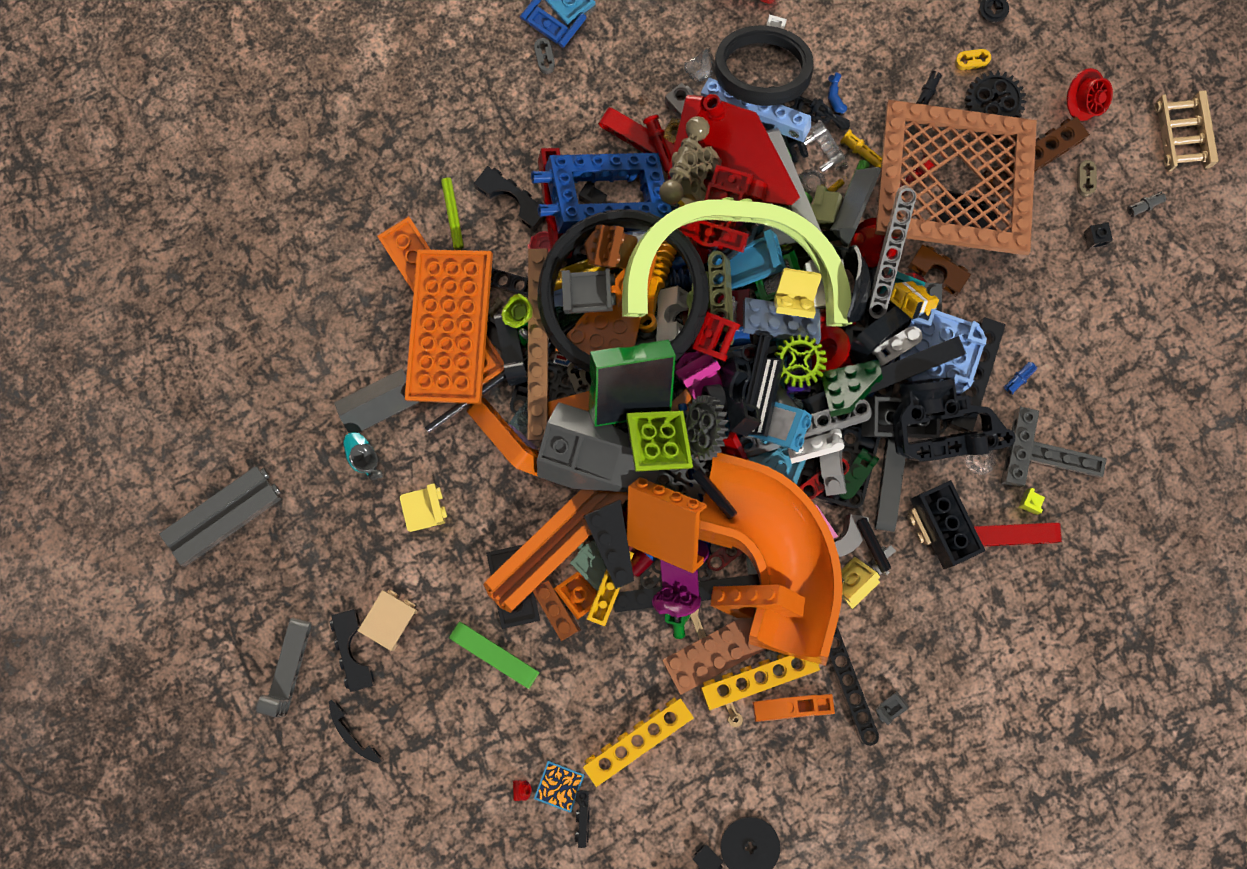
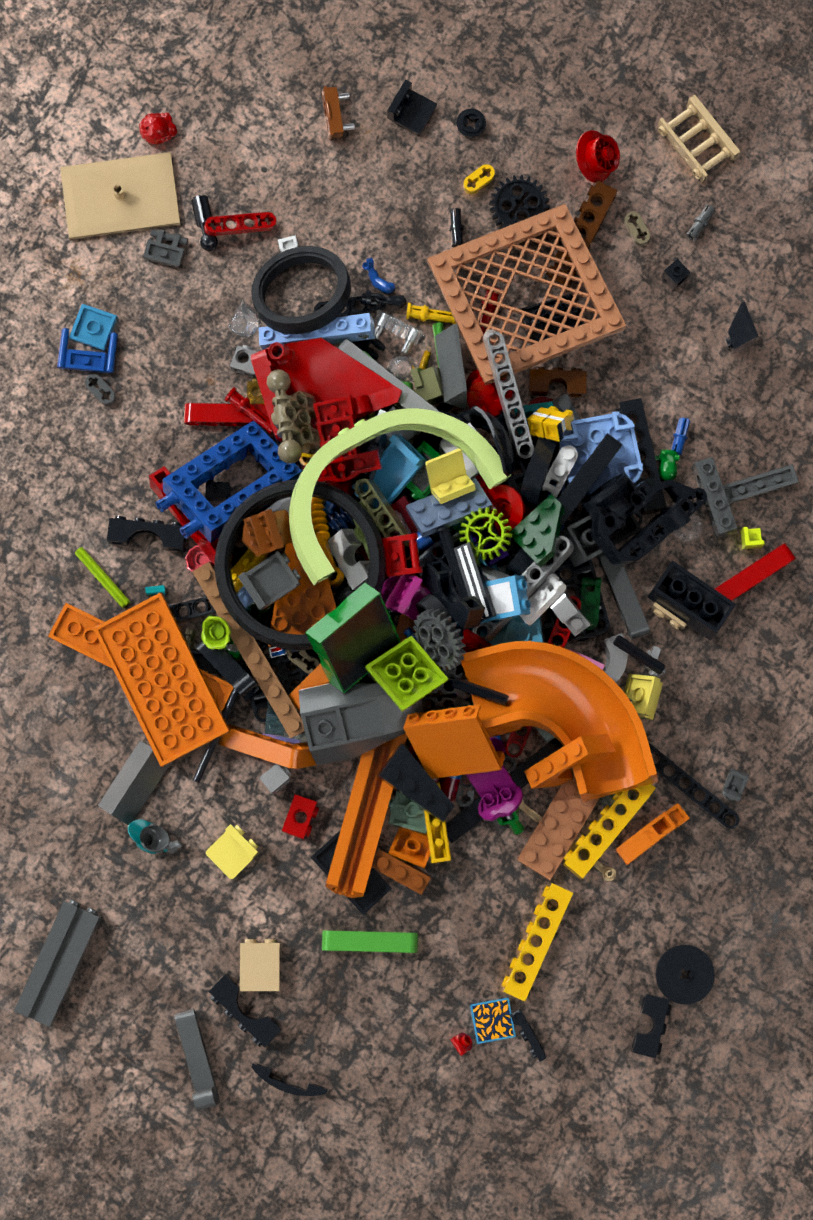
camera: 30 degrees left, 0 degrees up
none -> teal tile [145,585,167,597]
none -> light grey brick [259,764,292,795]
none -> red brick [282,794,319,840]
none -> green animal [655,449,680,481]
none -> black slope [724,302,759,354]

